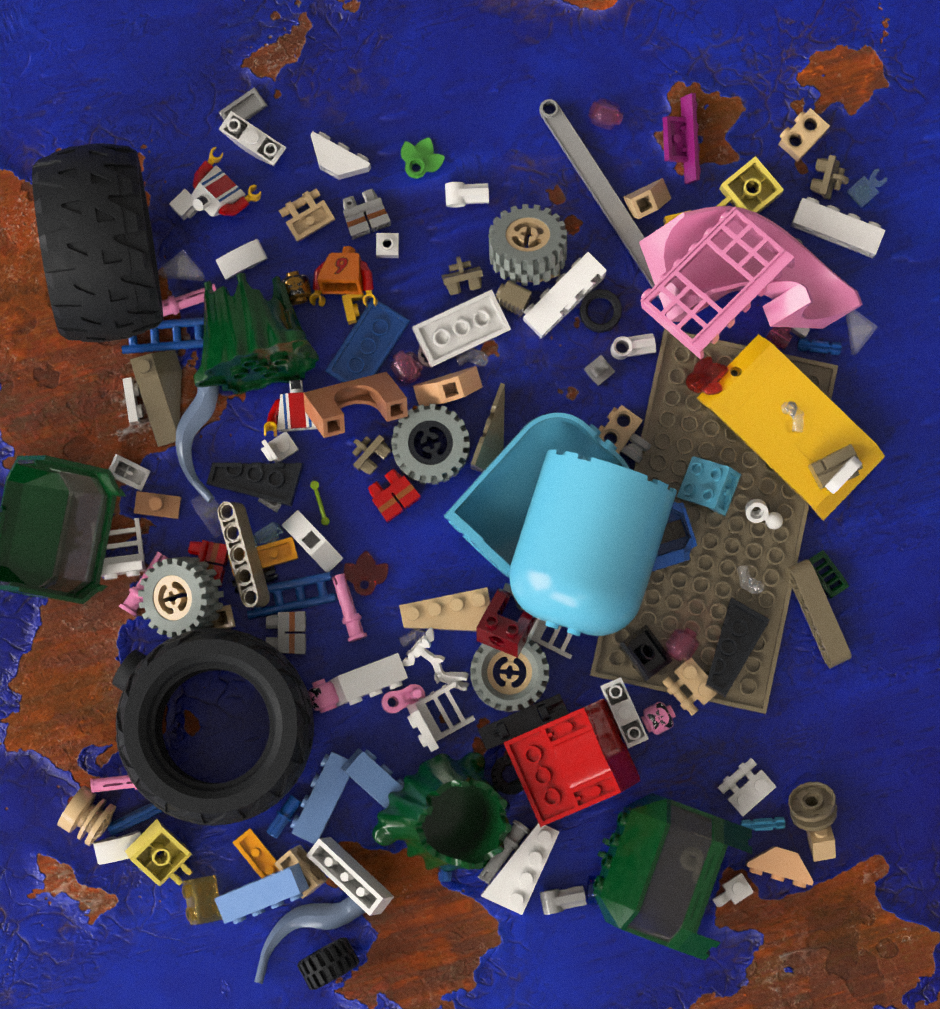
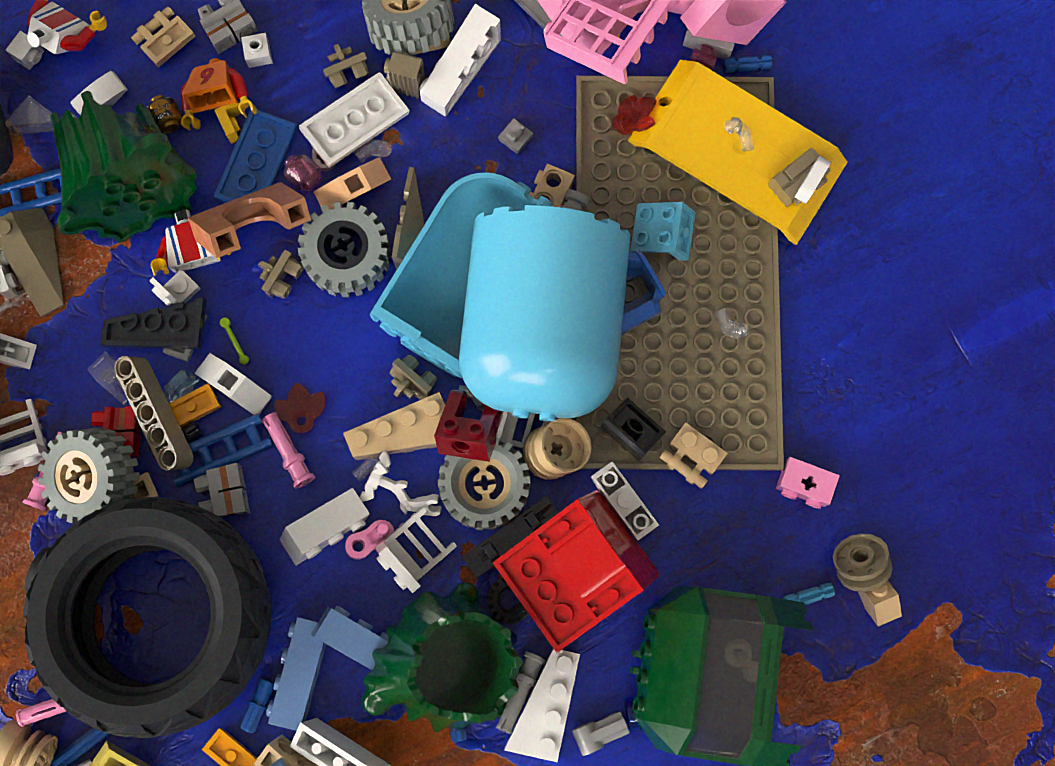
camera: 15 degrees left, 5 degrees down
medium nougat tile [134,491,182,519] -> none
bright pink pin [162,284,216,317] -> none
sand blue animal [175,386,219,503] -> none
bright pink head [308,679,339,713] -> none
red hips [368,469,421,523] -> none
black tyre [579,289,622,333] -> none
white piece [610,333,656,360] -> none
bright pink head [641,702,676,735] -> none
clear pink head [666,627,699,662] -> none
black wing [706,597,770,697] -> none
white plate [712,873,754,907] -> none
white plate [717,758,776,816] -> none
white plate [745,499,783,530] -> none
light nougat slope [745,846,814,888] -> none
dark tan beam [786,559,852,668] -> none
dark green slope [808,550,849,599] -> none
clear slope [846,310,878,355] -> none
none -> dark tan hips [389,355,437,400]
none -> tan wheel [523,418,591,480]
none -> bright pink brick [776,457,840,509]

